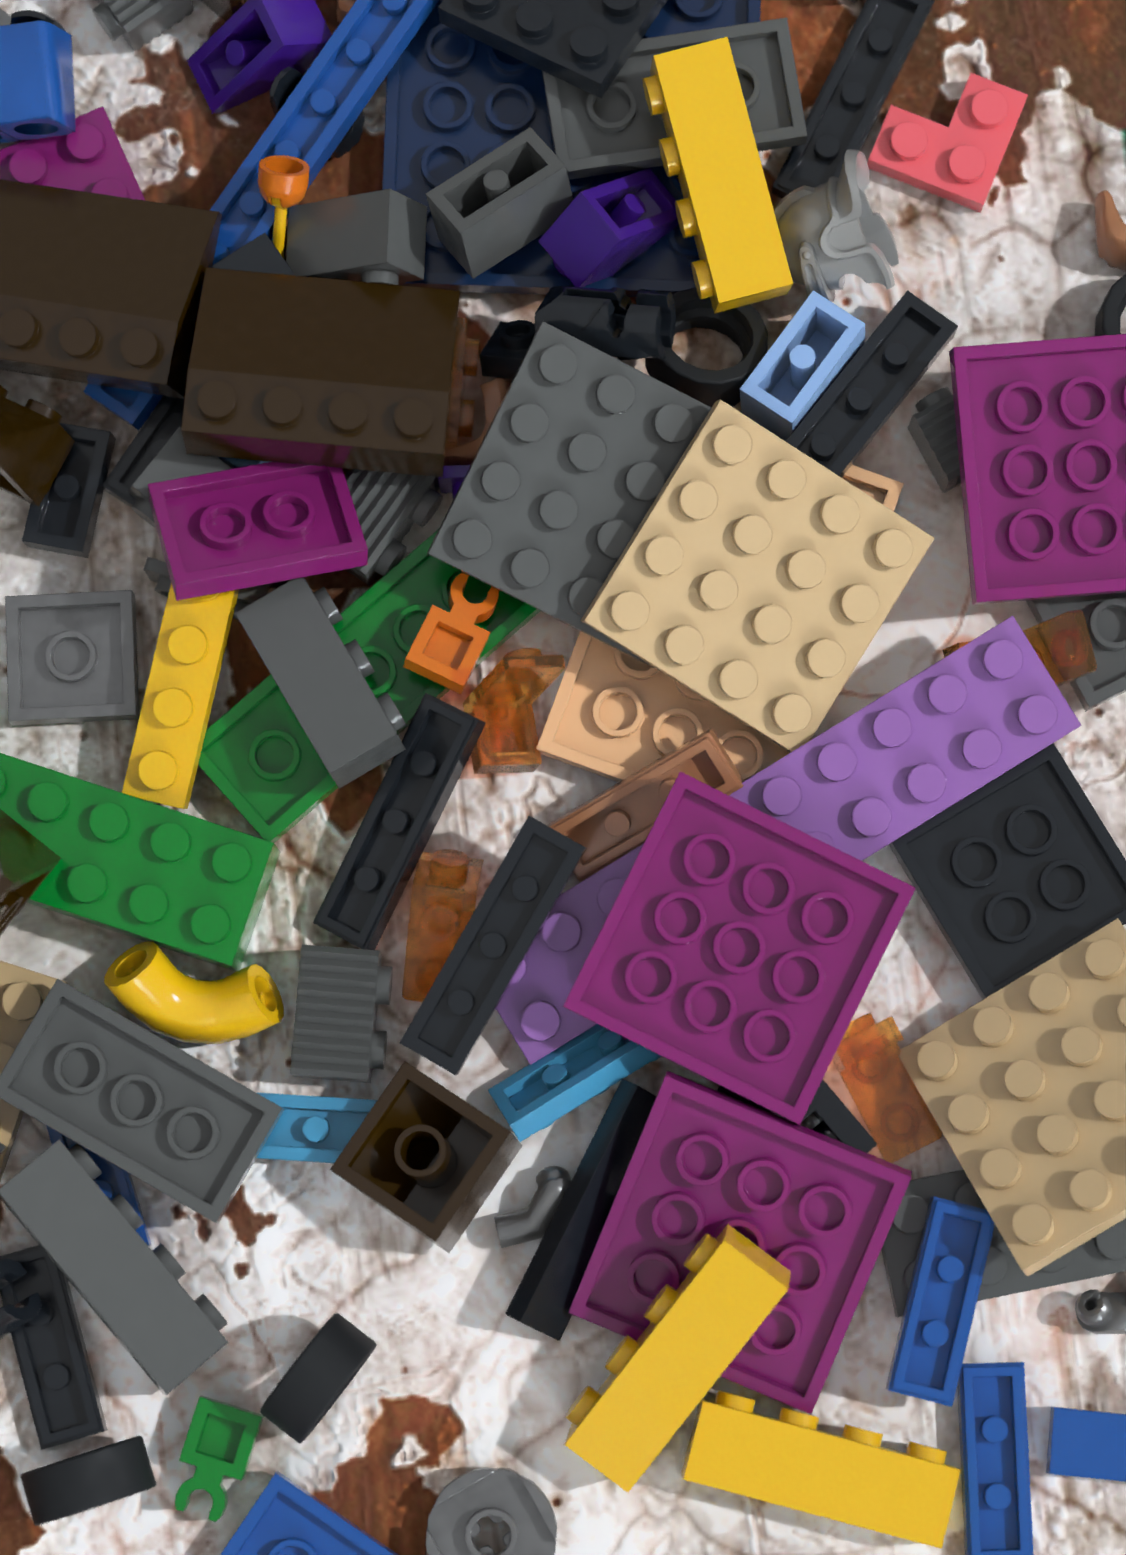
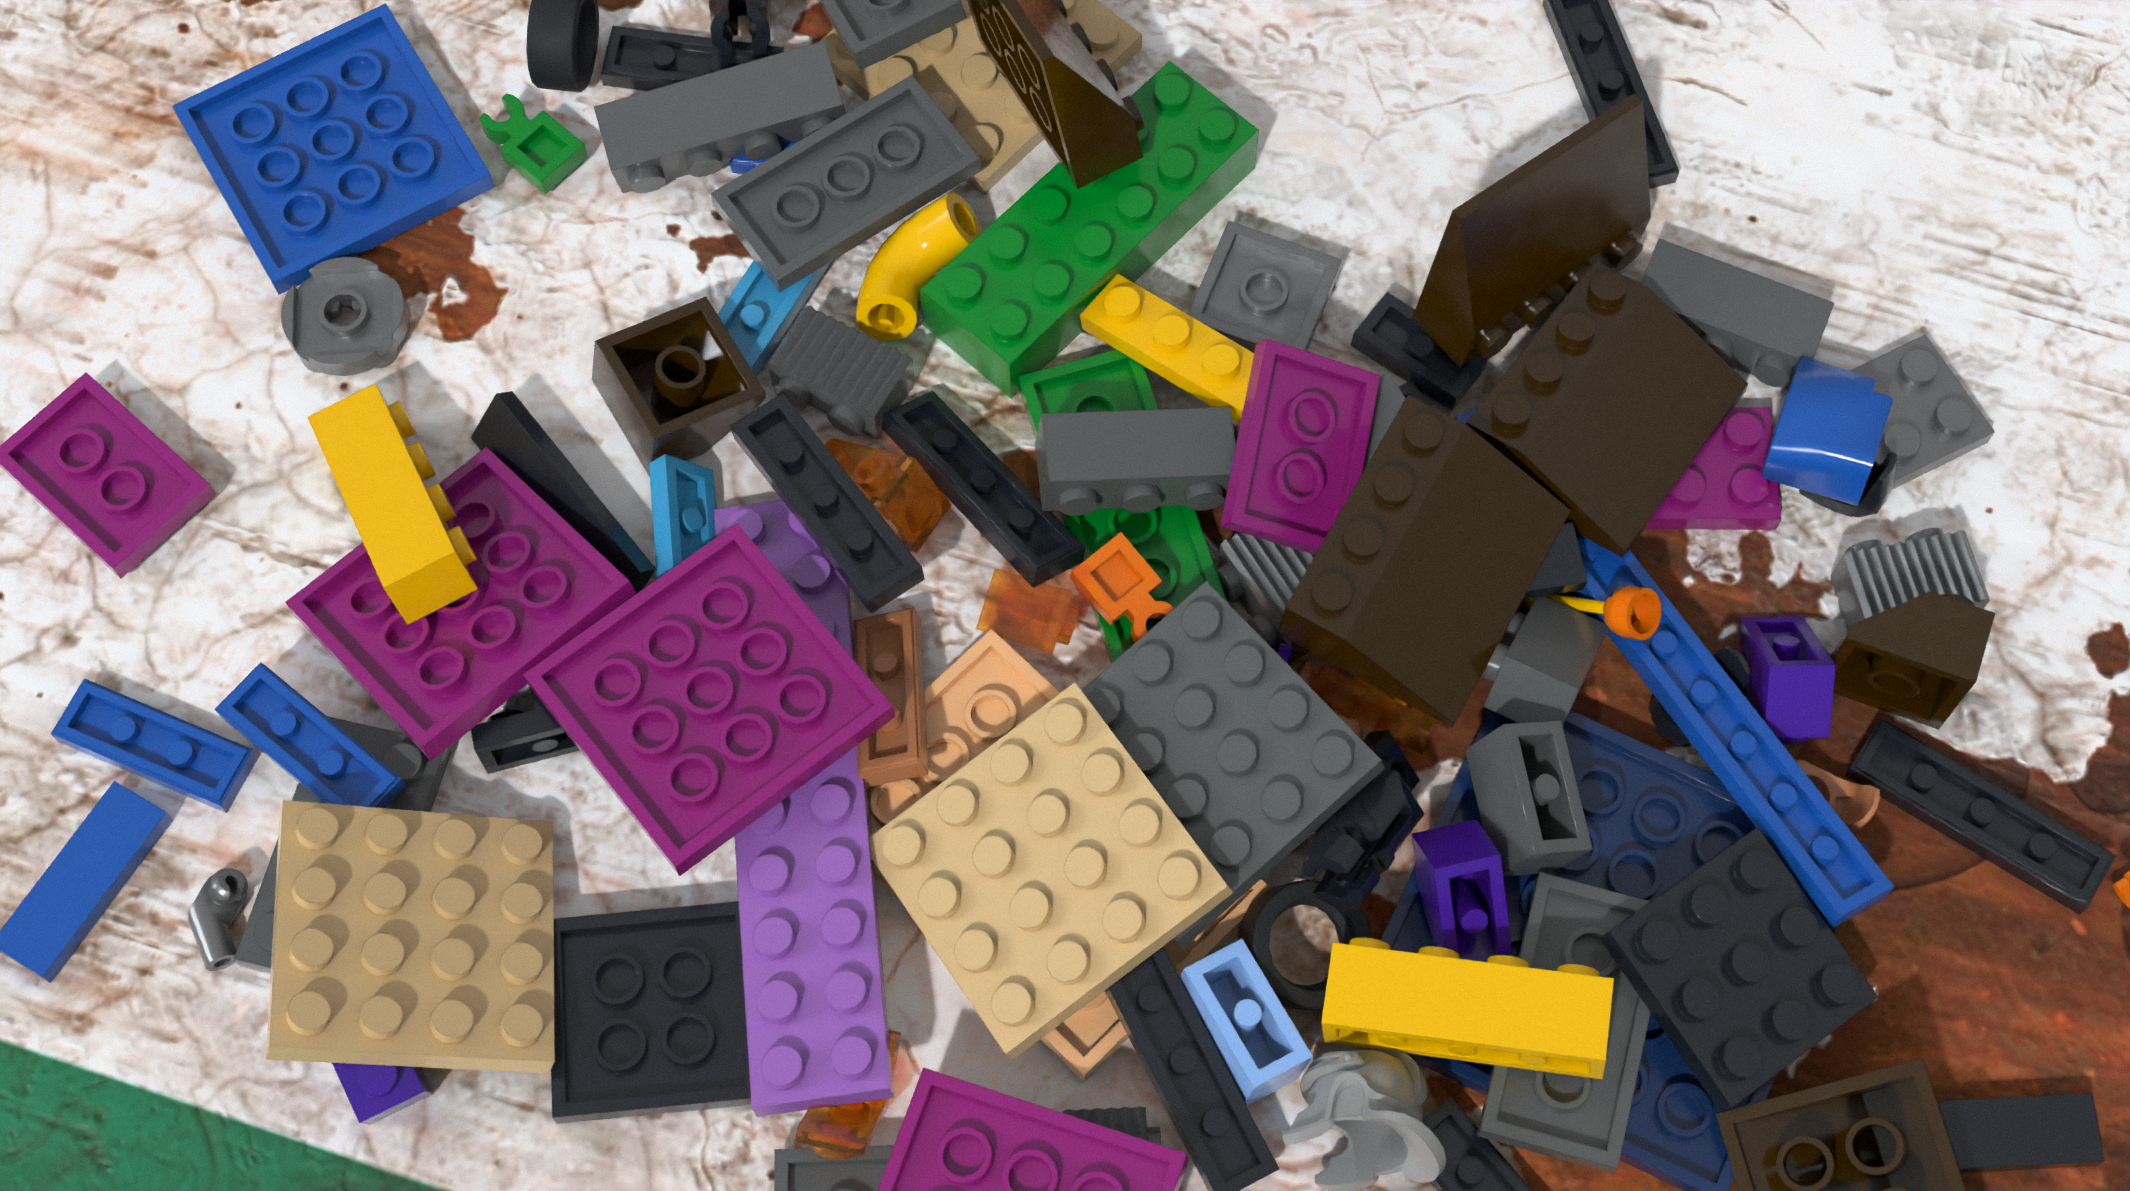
camera: 115 degrees right, 15 degrees down
black tyre [260,1313,377,1443] -> none
flat silver arm [494,1166,571,1248] -> none
yellow brick [681,1390,961,1549] -> none
clear orange bracket [832,1012,943,1163] -> none

